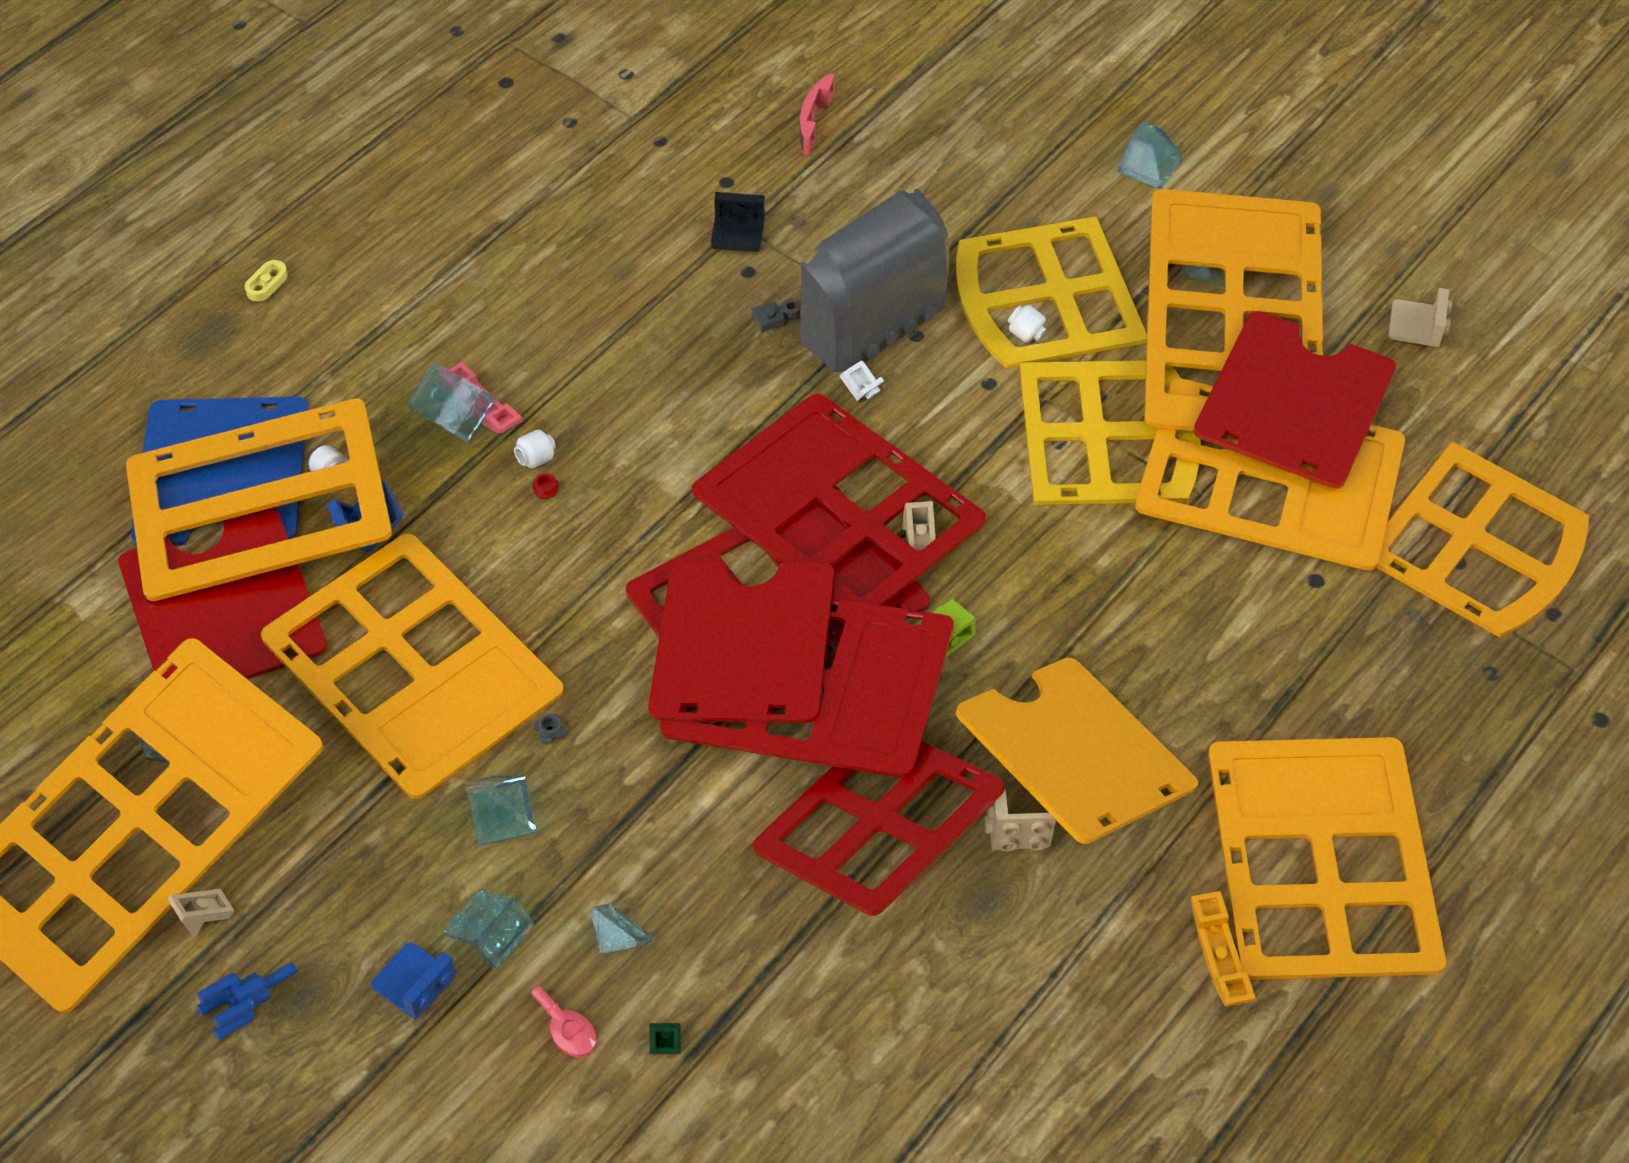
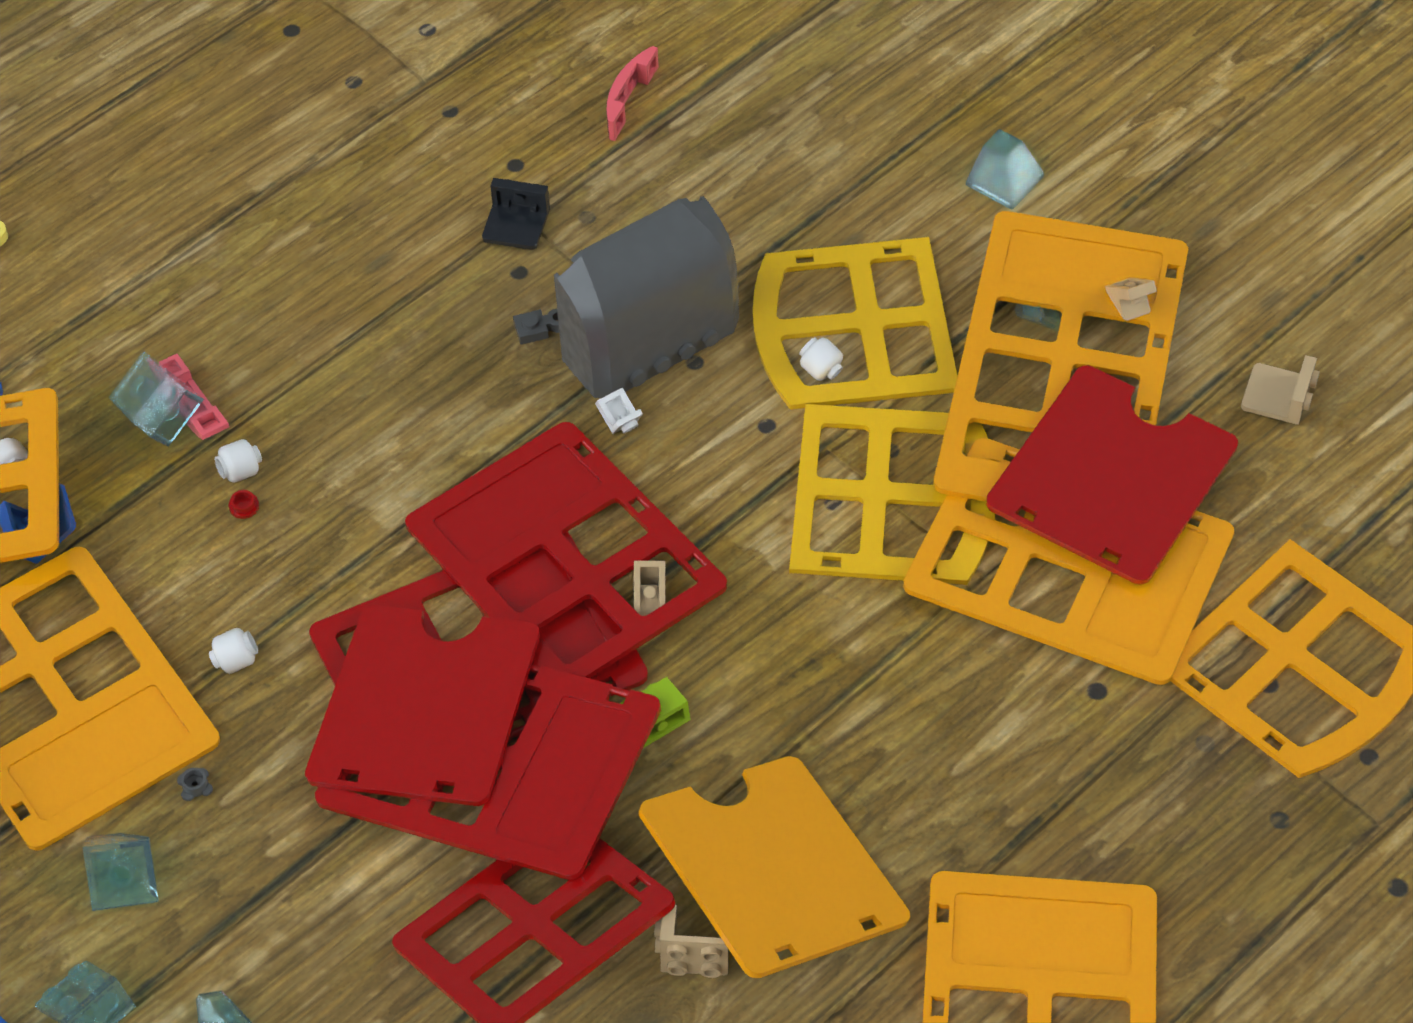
camera: 10 degrees right, 0 degrees up
none -> white head [209,628,258,674]
none -> tan slope [1105,278,1157,321]

